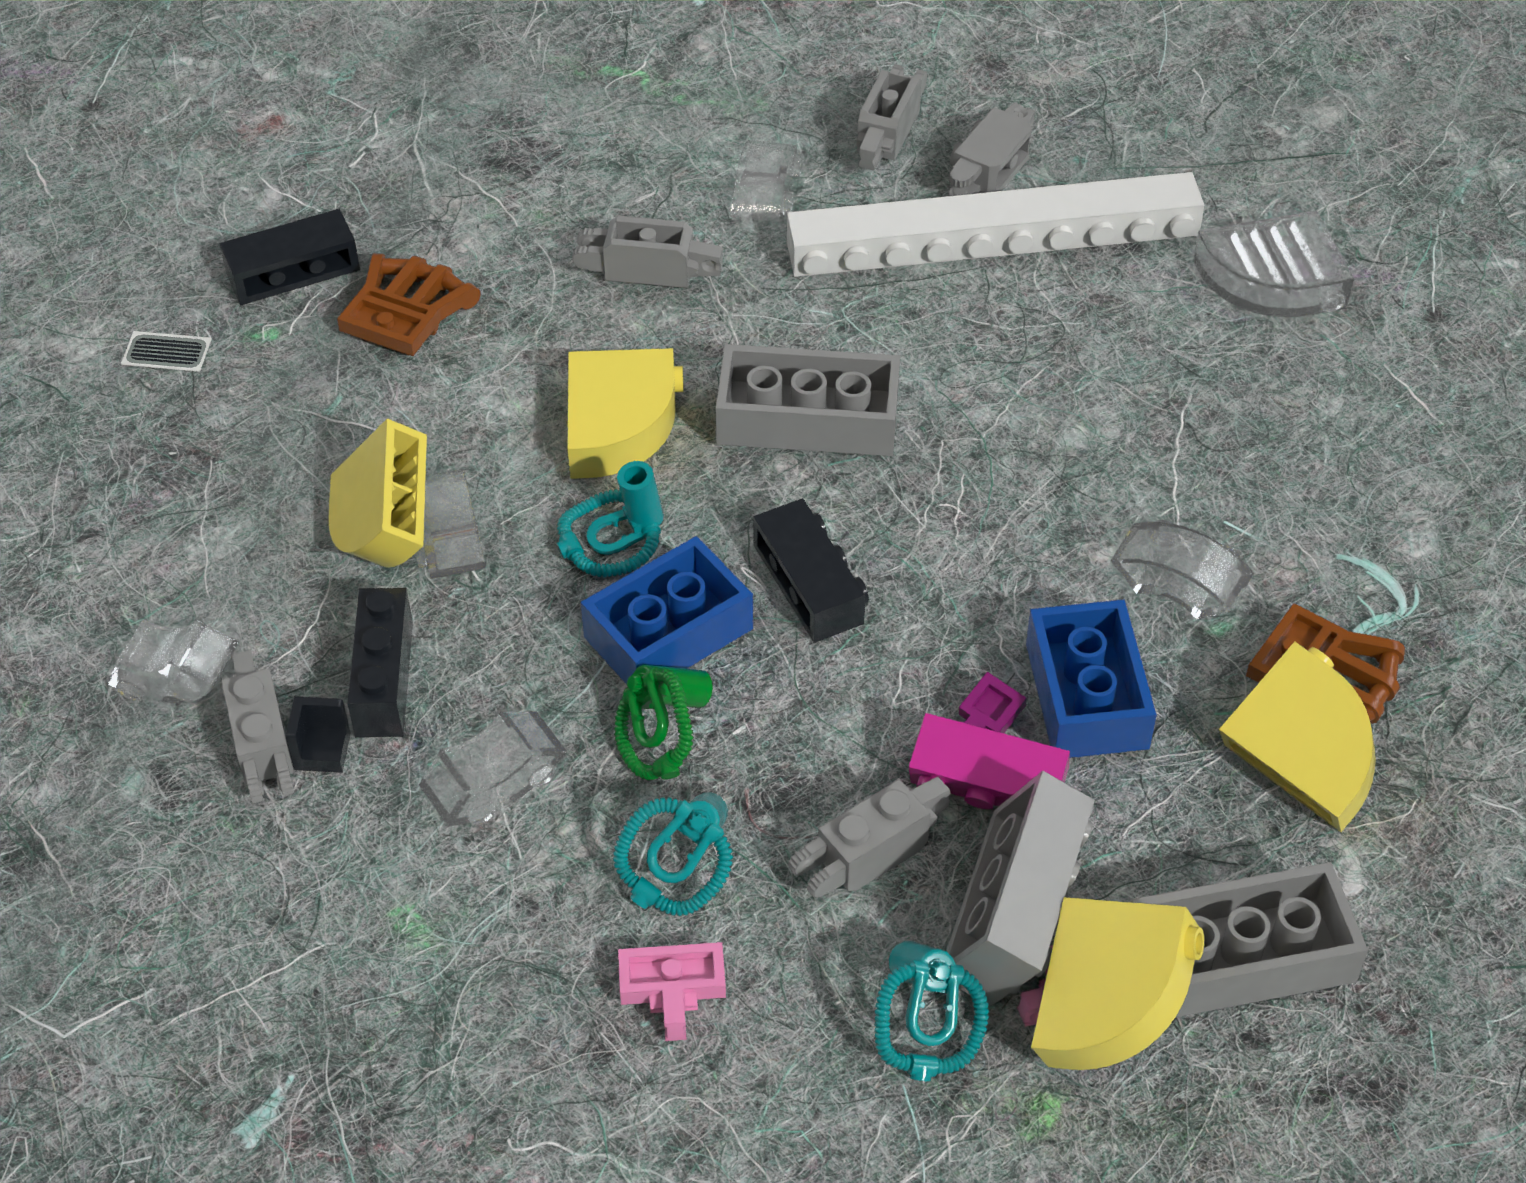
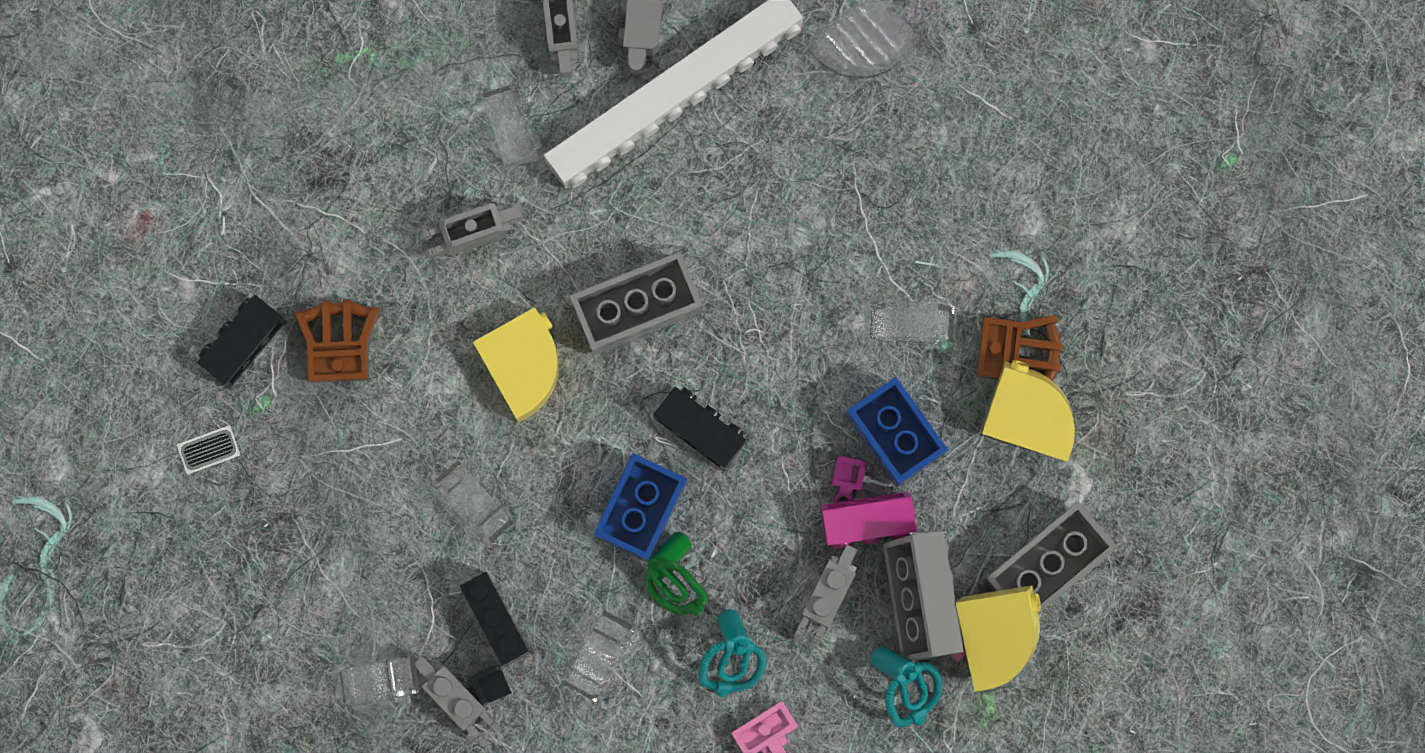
camera: 30 degrees left, 30 degrees up
light yellow brick [329,419,427,568] -> none
teal piece [556,461,664,578] -> none

